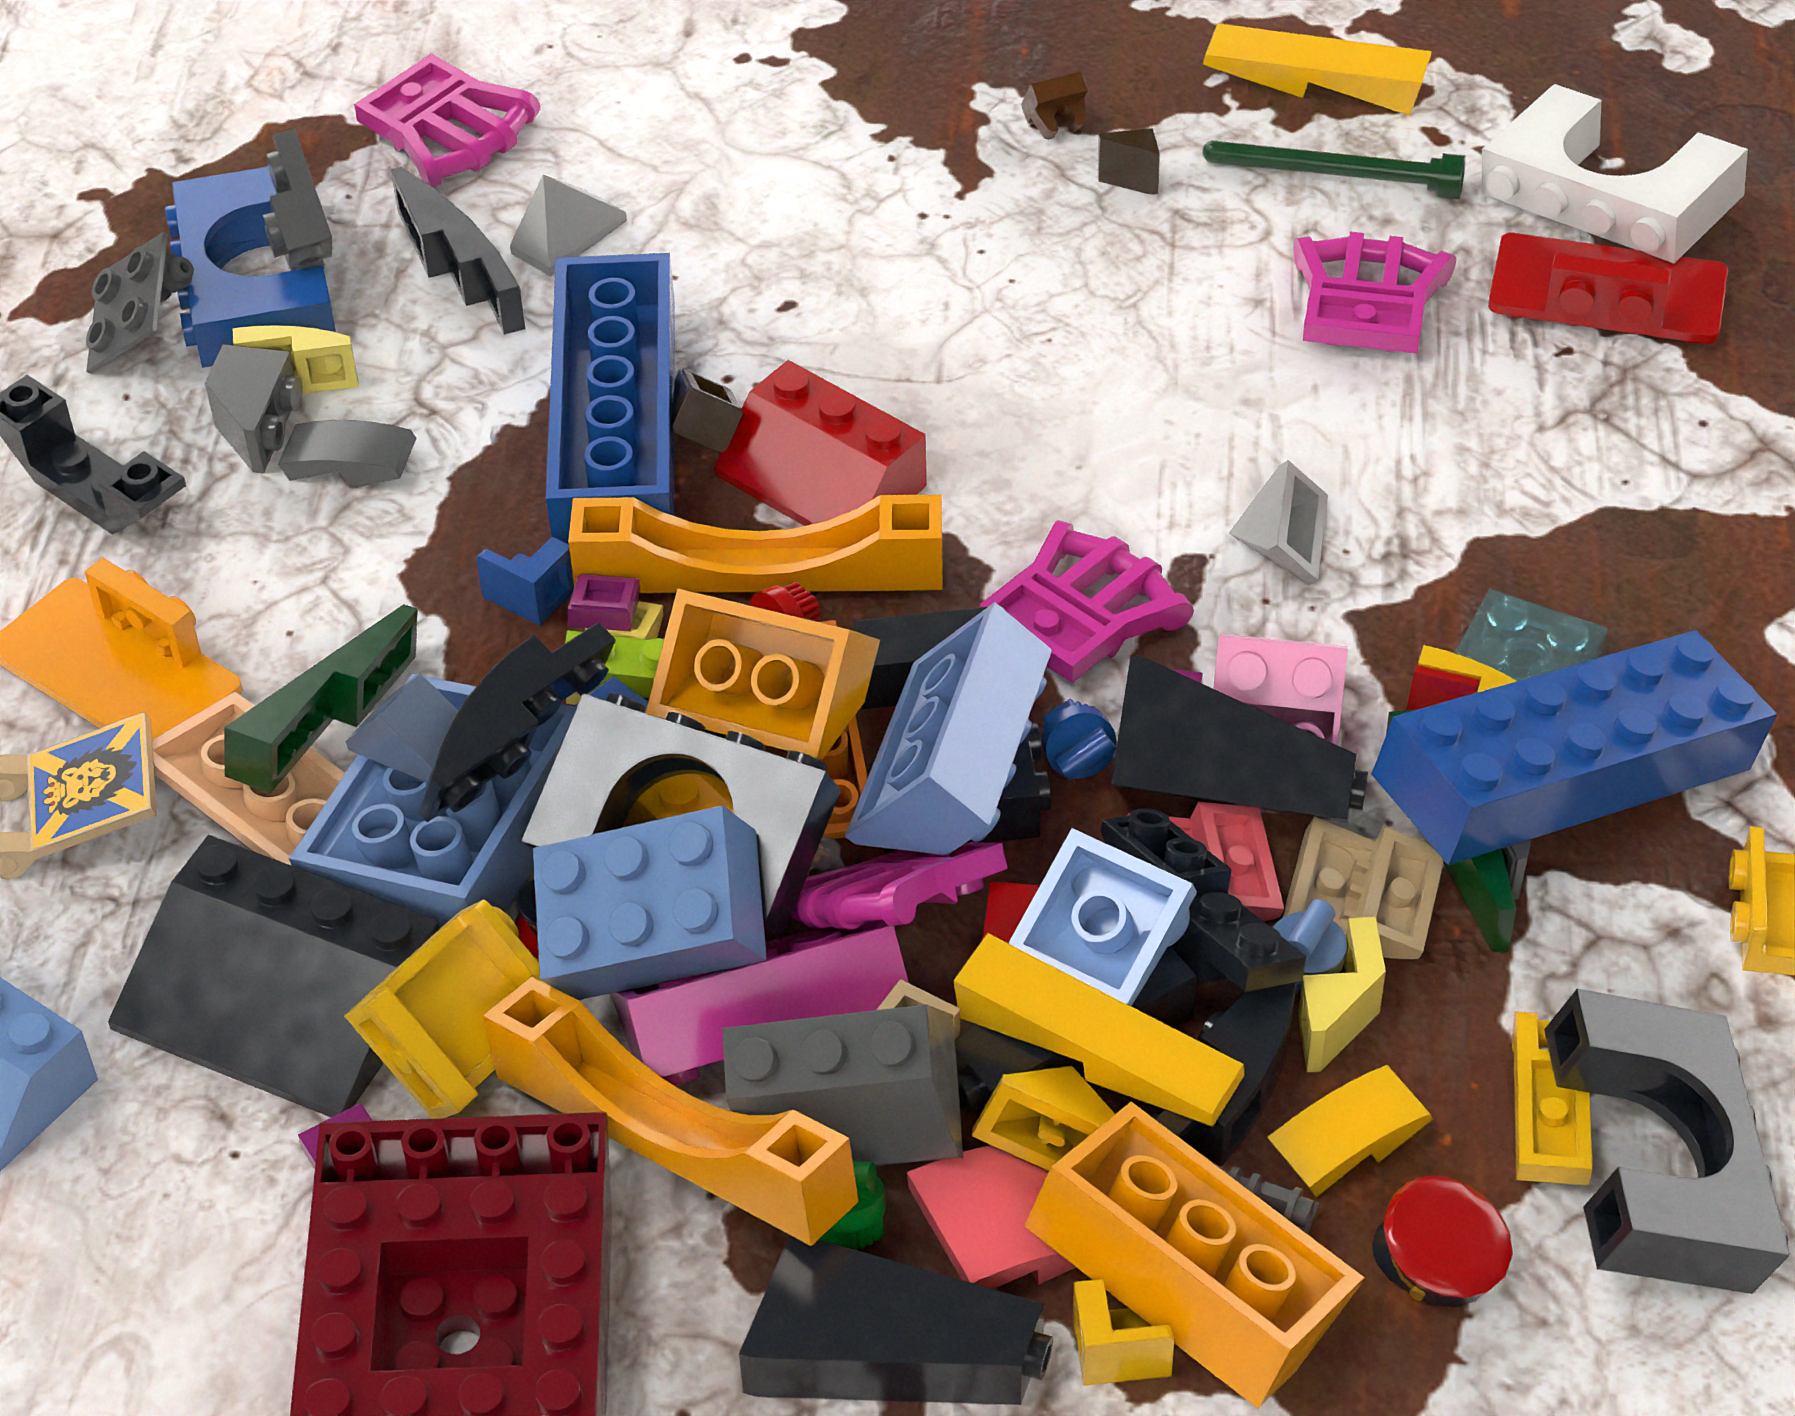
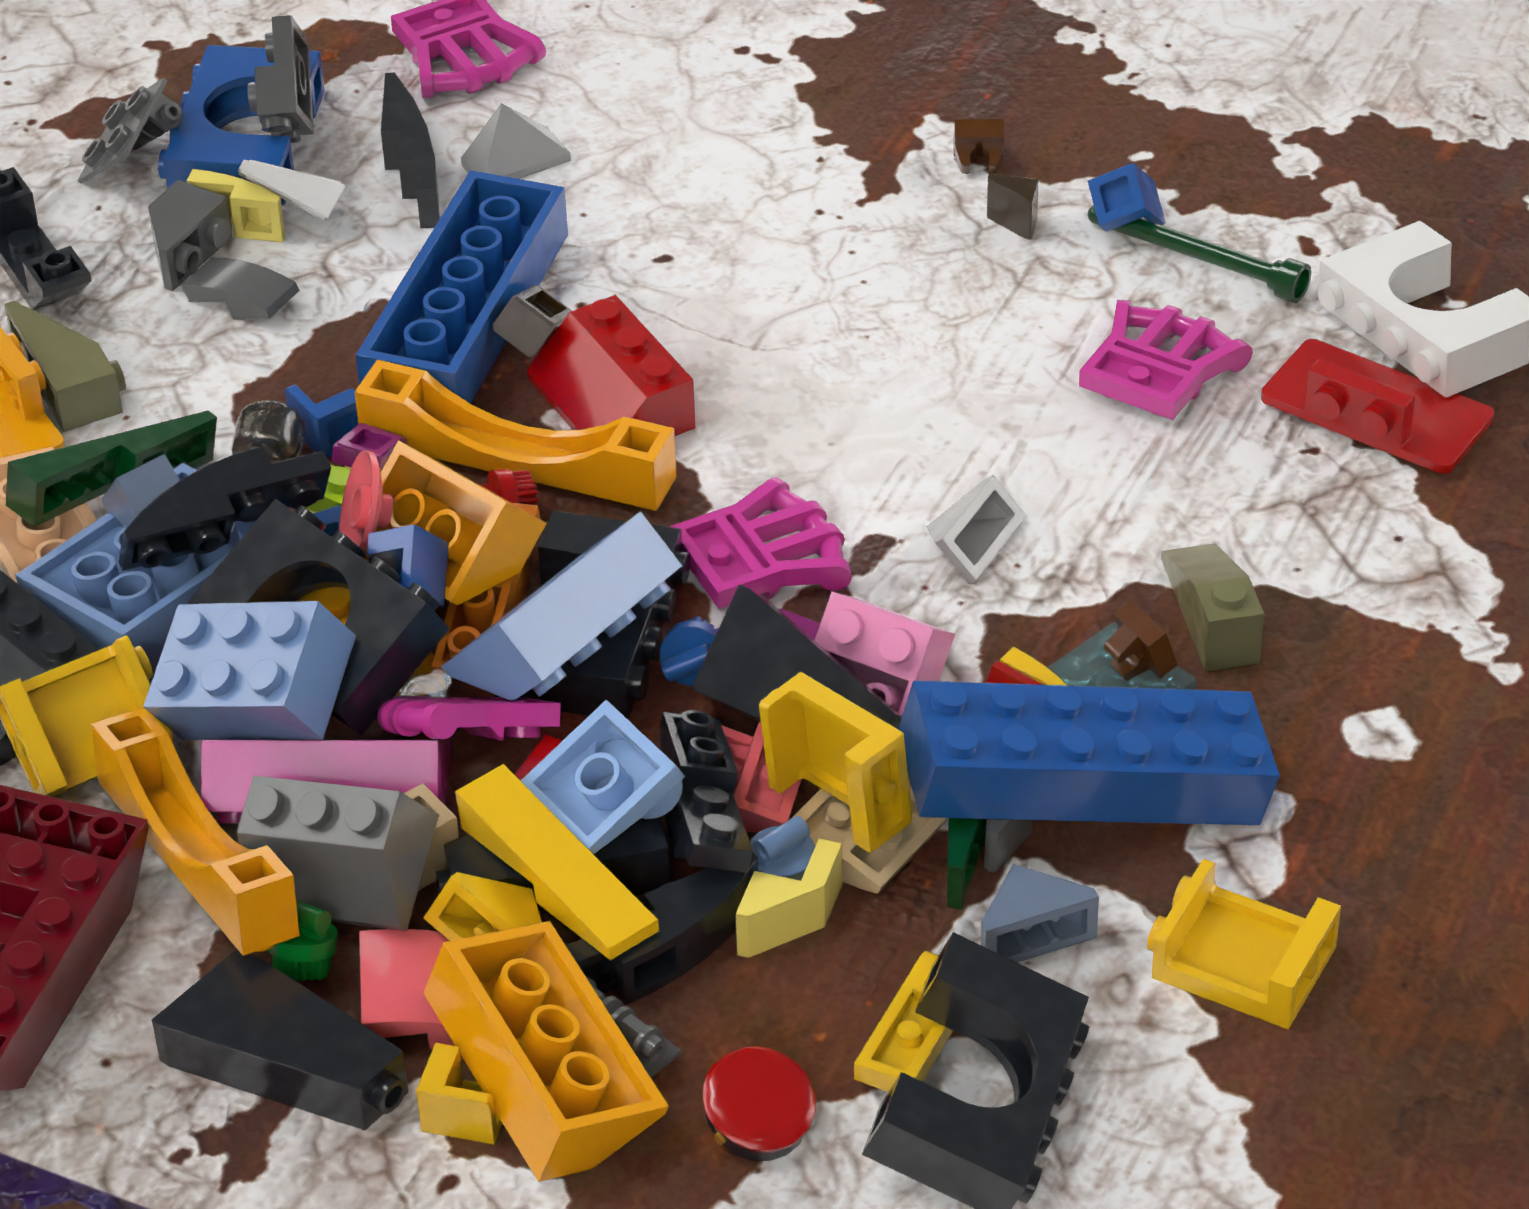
camera: 20 degrees right, 5 degrees down
yellow slope [1202,23,1432,116] -> none
yellow slope [1267,1065,1433,1197] -> none
none -> olive slope [4,301,126,432]
none -> clear smoke head [231,400,306,463]
none -> white slope [238,160,346,221]
none -> coral dish [339,450,393,557]
none -> blue panel [367,524,449,608]
none -> yellow panel [759,672,912,854]
none -> sand blue slope [981,864,1099,962]
none -> blue panel [1087,163,1166,232]
none -> reddish brown tile [1104,600,1178,681]
none -> olive slope [1161,543,1264,672]

